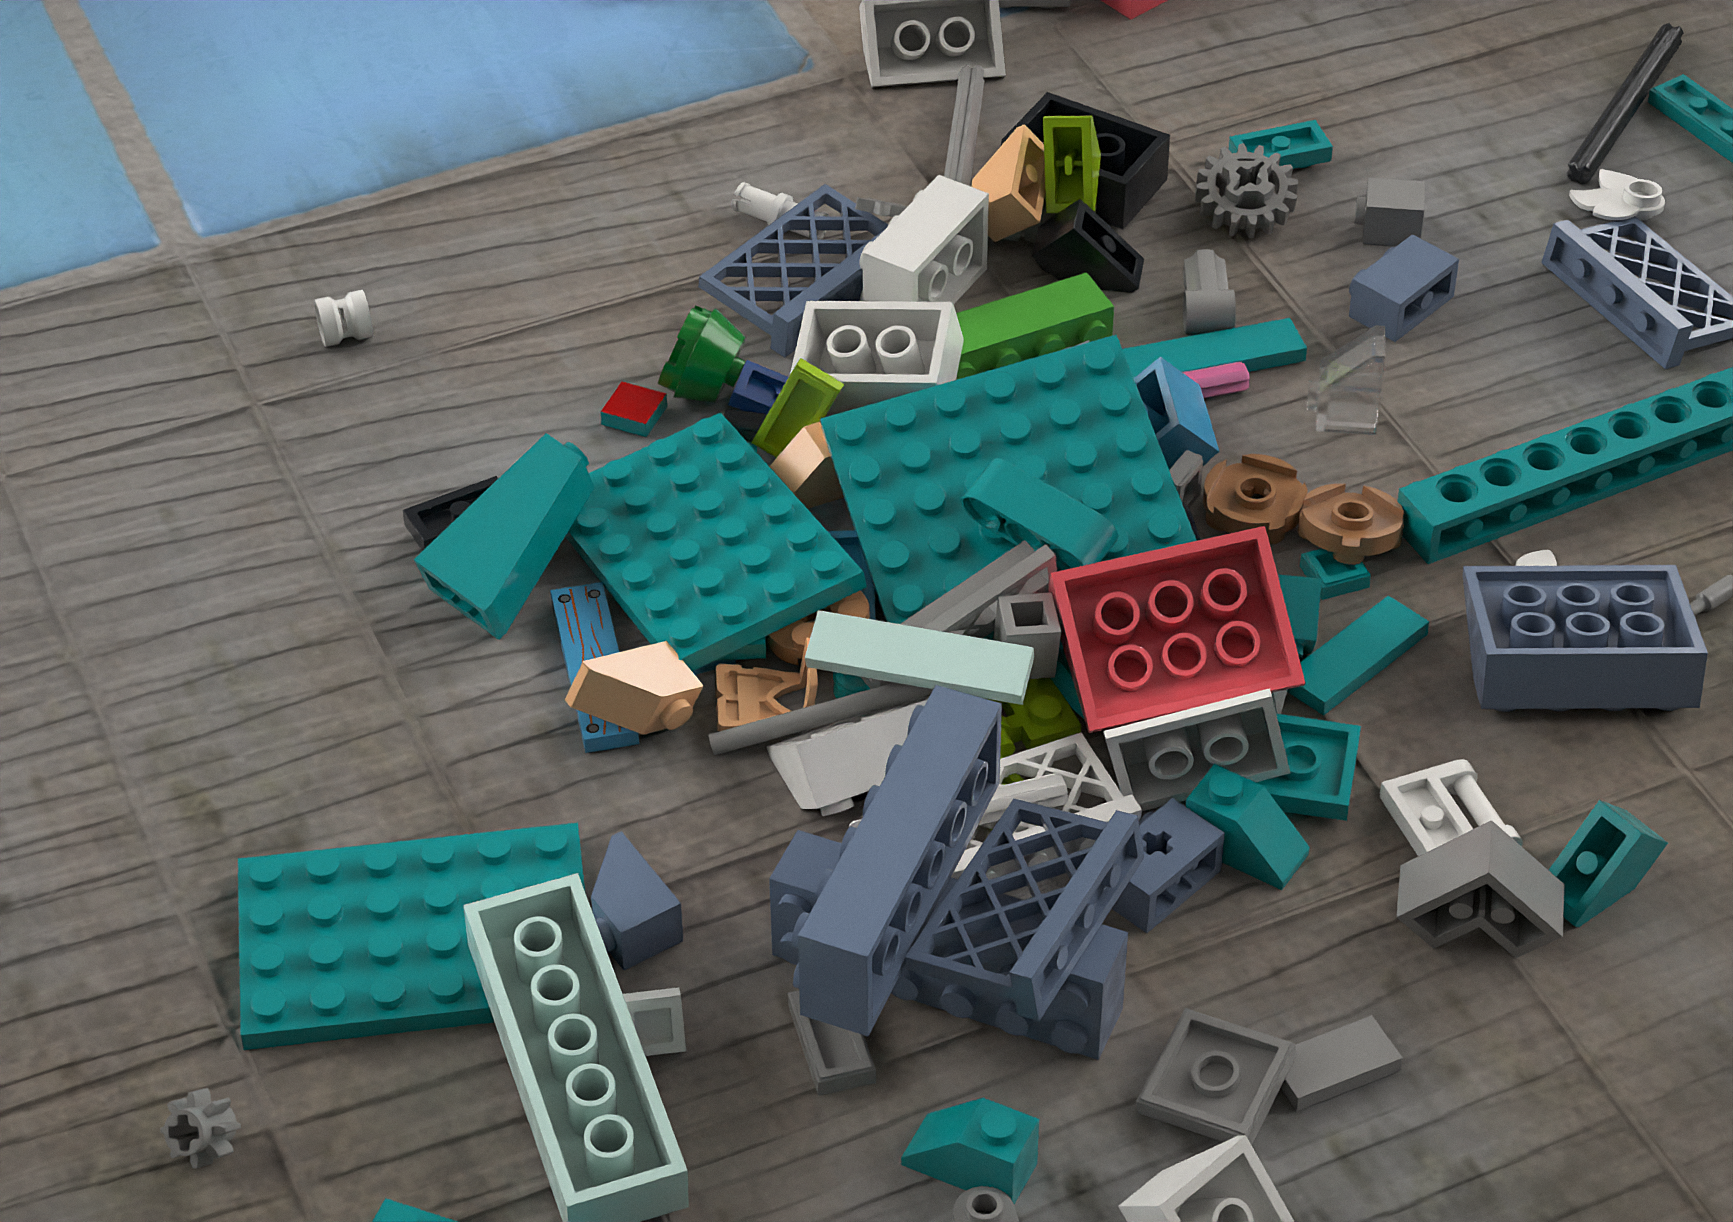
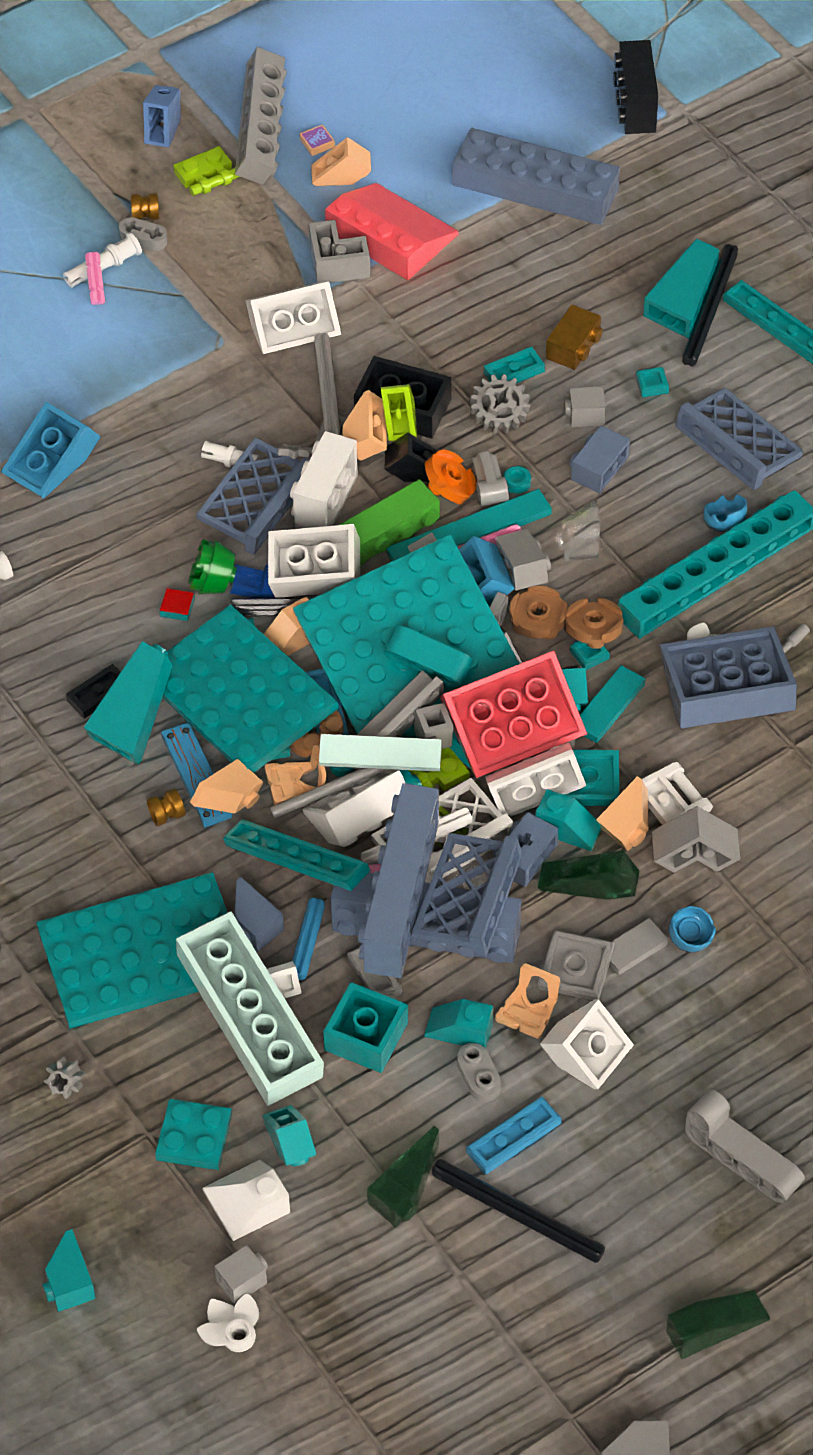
camera: 10 degrees left, 10 degrees up
lime tile [751,358,844,458] -> none
teal slope [1549,800,1668,927] -> none
white plate [1569,169,1665,221] -> none
none -> dark azure slope [1,402,101,498]
none -> pearl gold wheel [146,788,186,827]
none -> teal tile [223,819,371,891]
none -> dark azure axle [292,897,325,980]
none -> teal brick [323,982,408,1073]
none -> orange plate [425,449,476,505]
none -> light grey brick [495,529,551,591]
none -> light nougat piece [495,963,560,1039]
none -> teal tile [503,466,531,494]
none -> clear green slope [538,850,640,900]
none -> pearl gold brick [546,304,603,370]
none -> light nougat slope [596,776,649,851]
none -> teal tile [636,367,669,398]
none -> teal slope [643,238,719,339]
none -> dark azure hair [668,905,716,953]
none -> dark azure hair [703,494,747,532]

